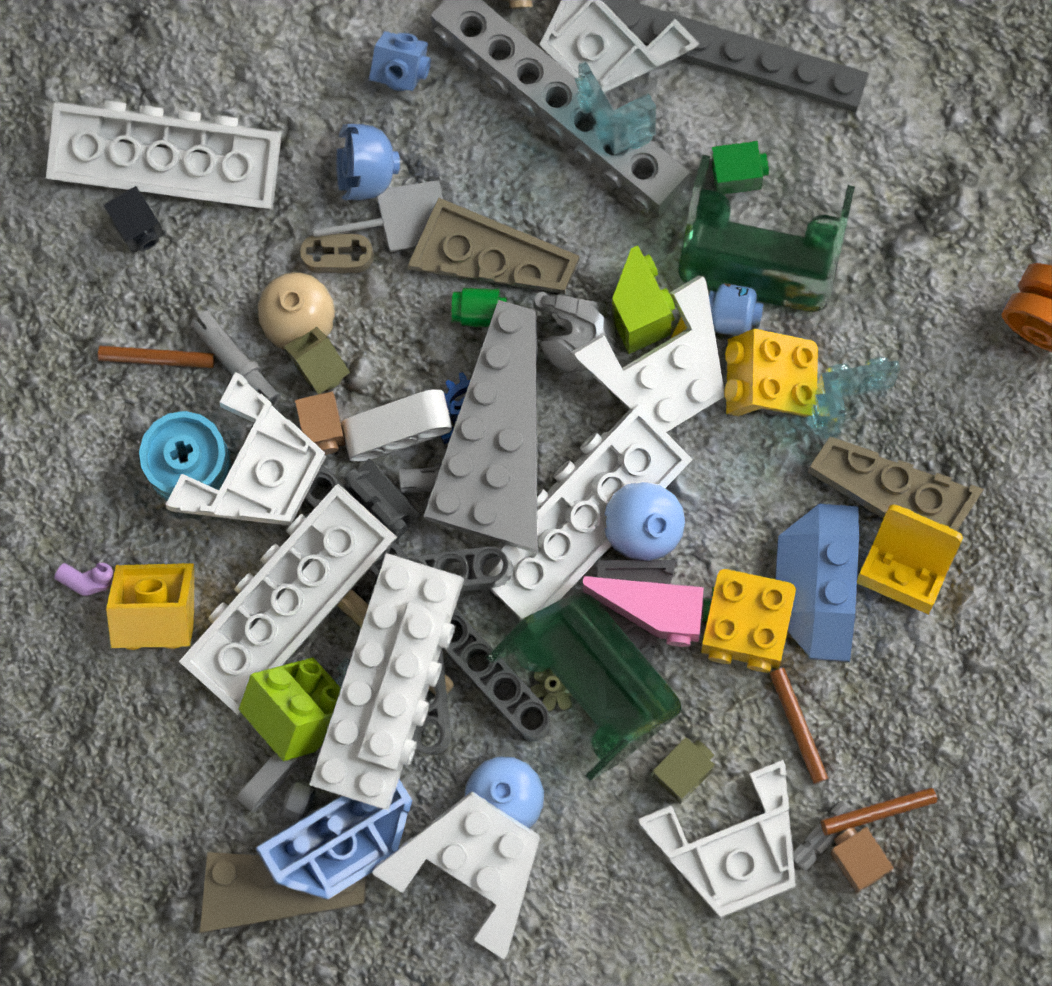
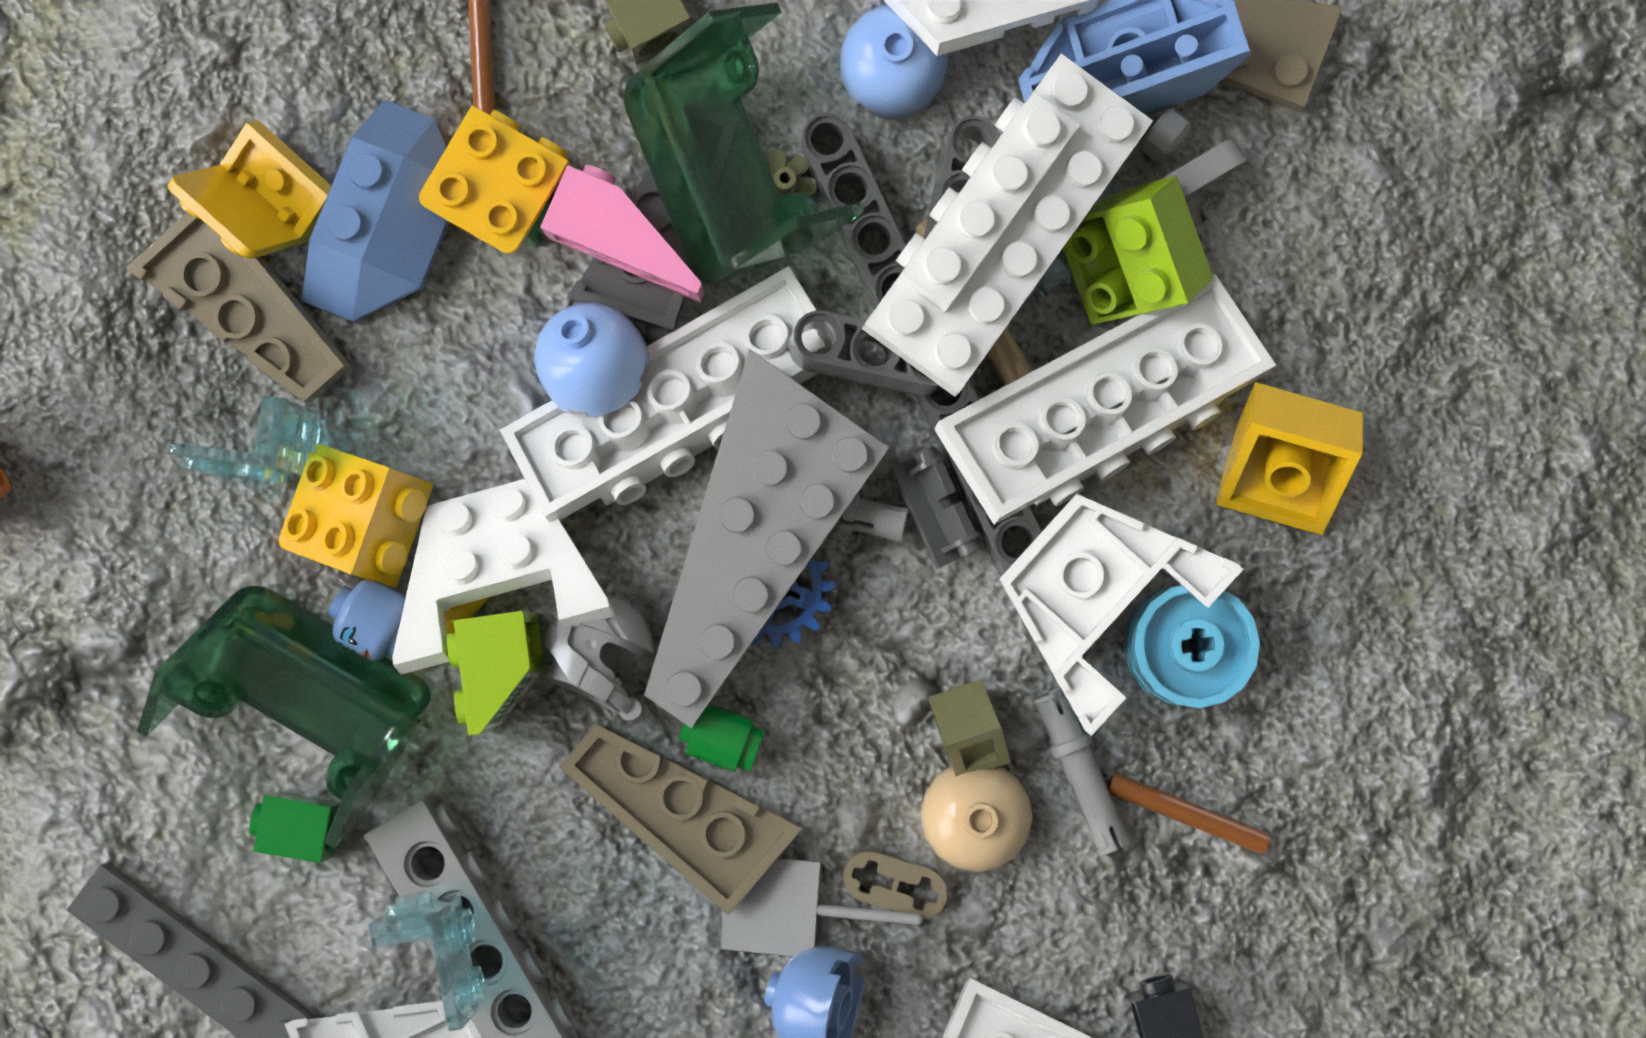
camera: 170 degrees left, 10 degrees up
lavender arm [54,563,113,596] -> none
medium nougat brick [295,391,346,455] -> none
white beam [341,390,452,462] -> none

